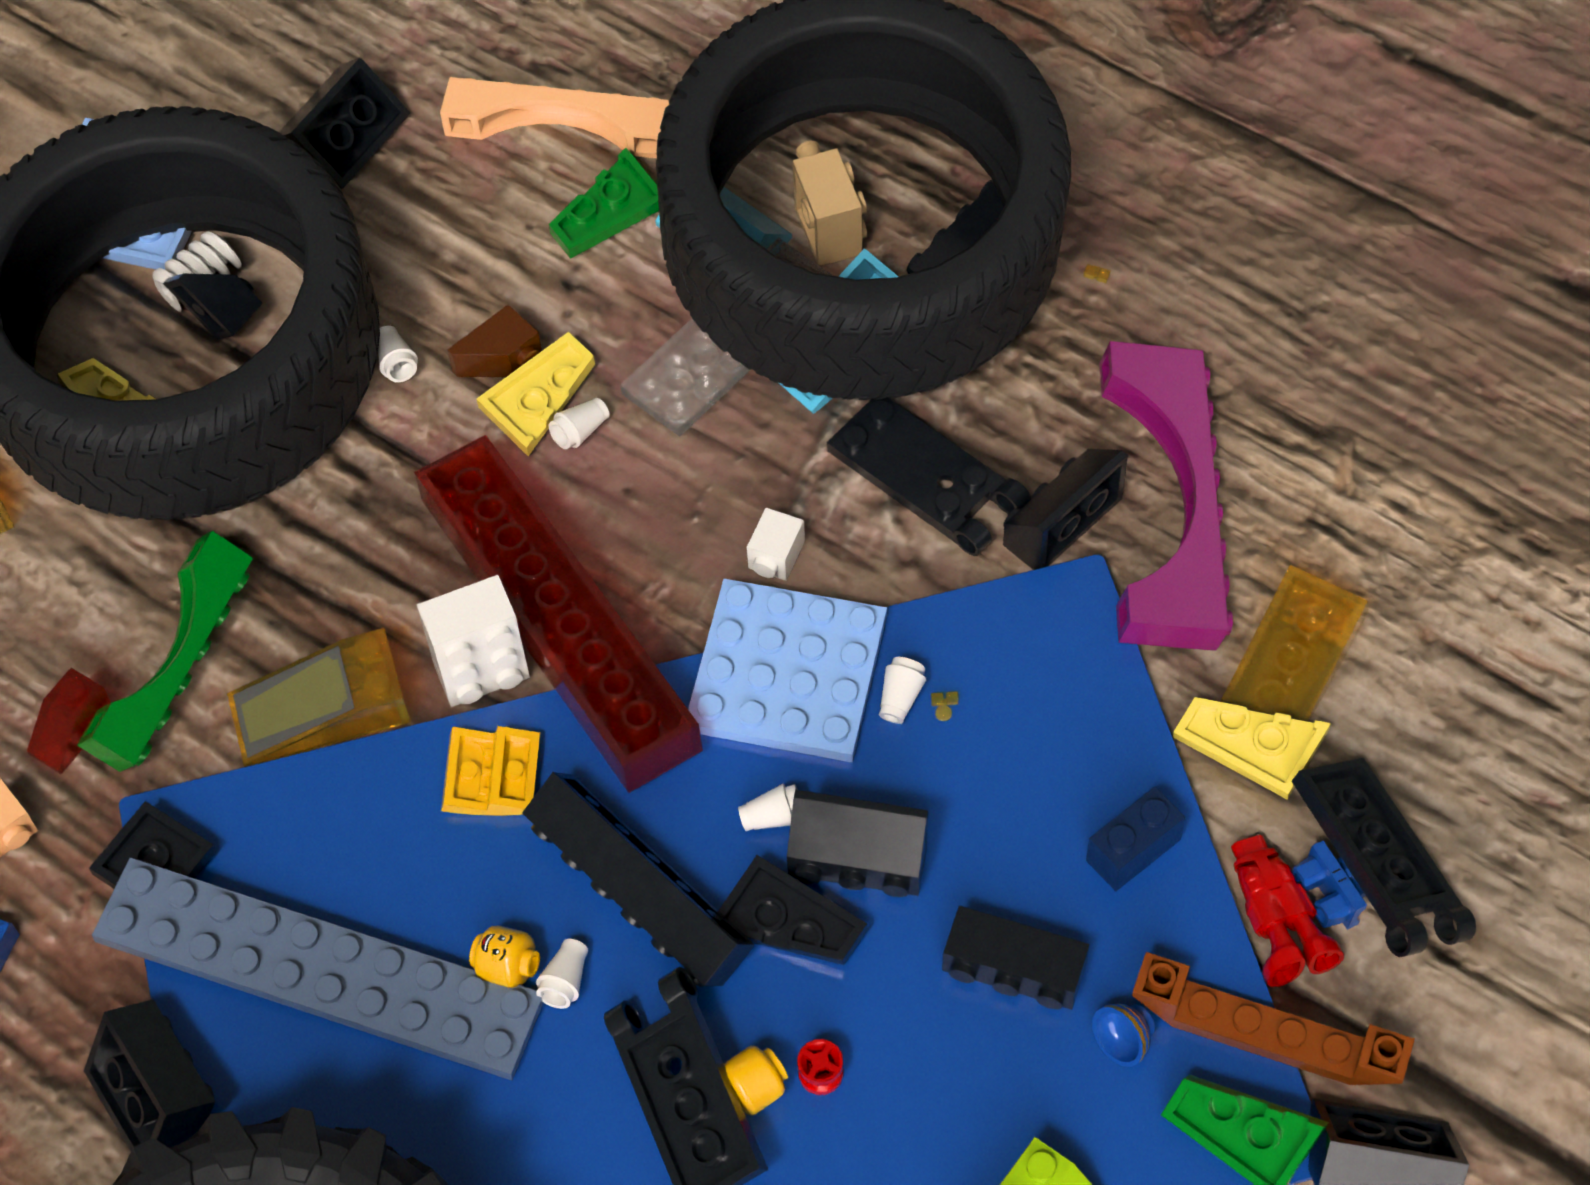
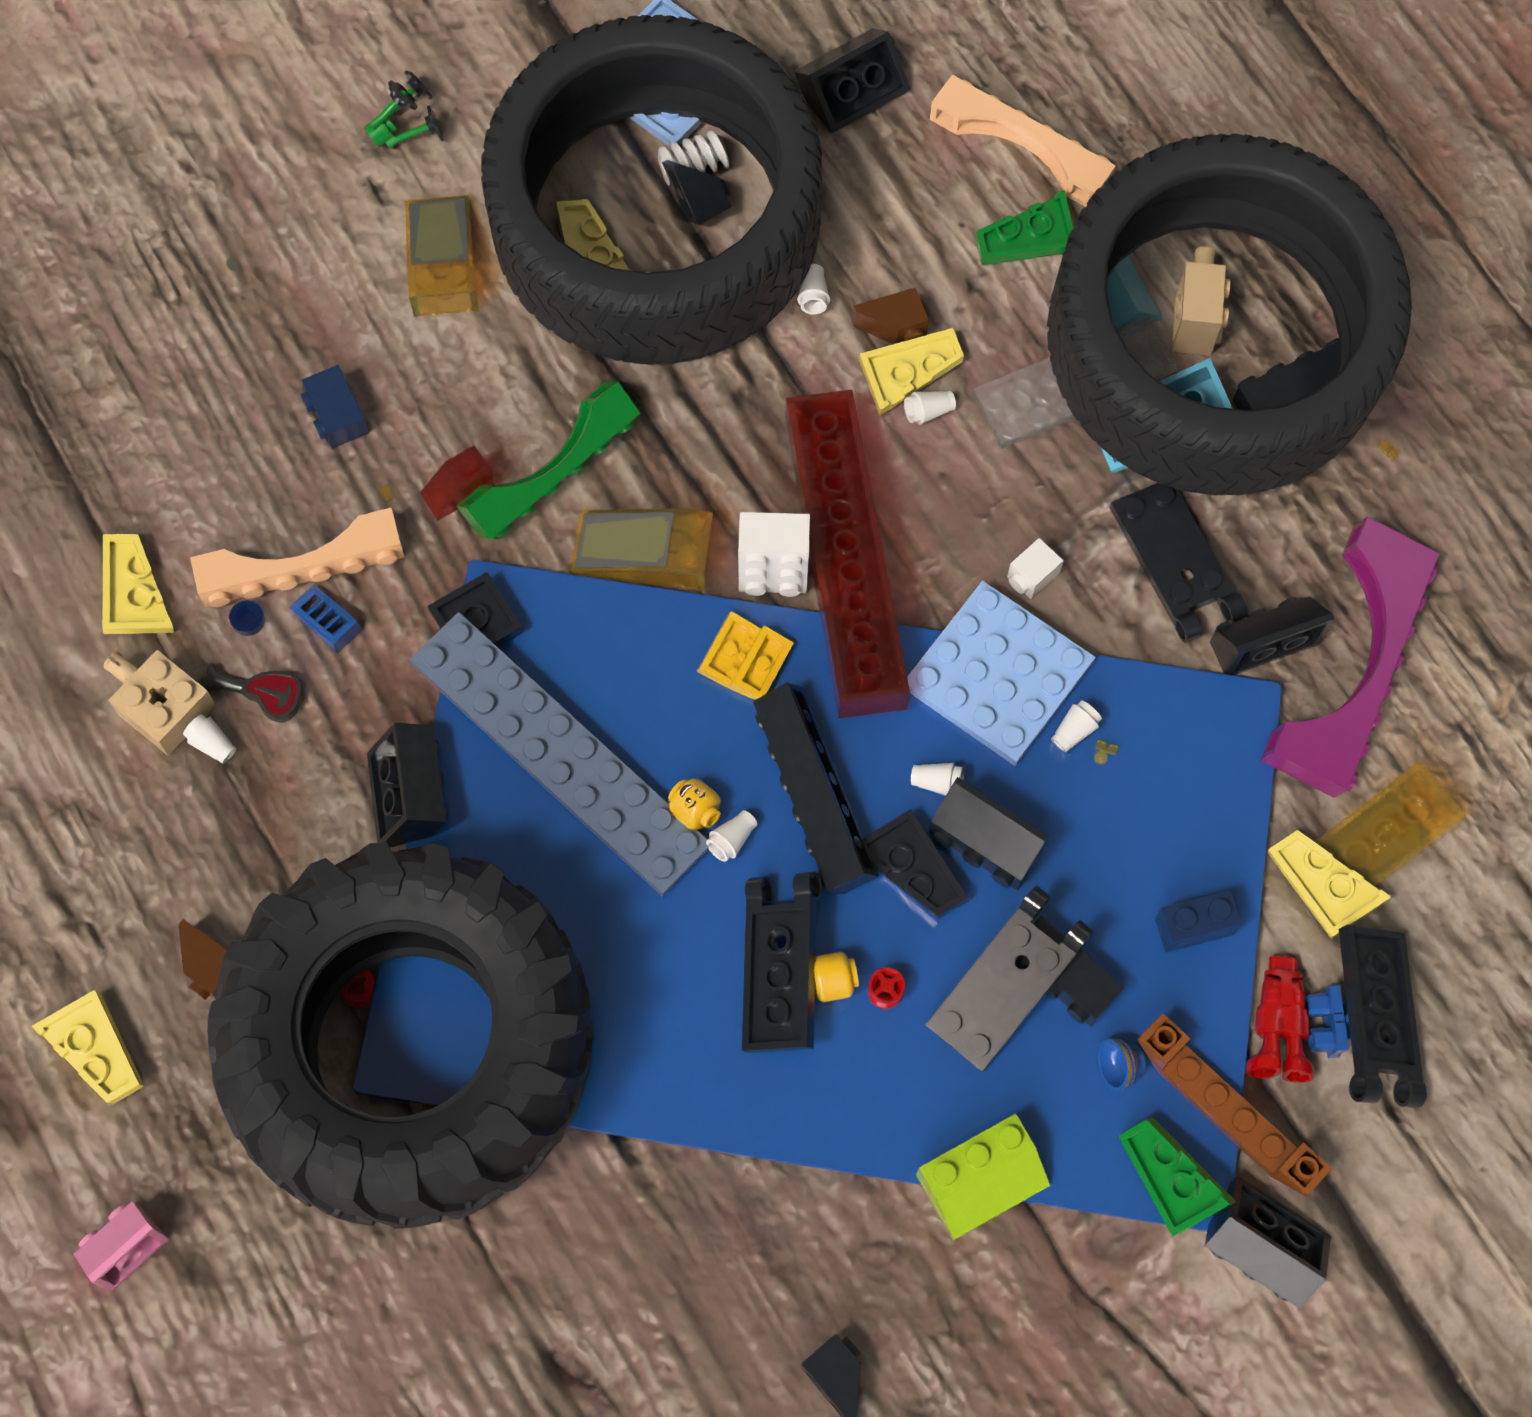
camera: 20 degrees right, 10 degrees up
none -> hinge [925,885,1095,1072]

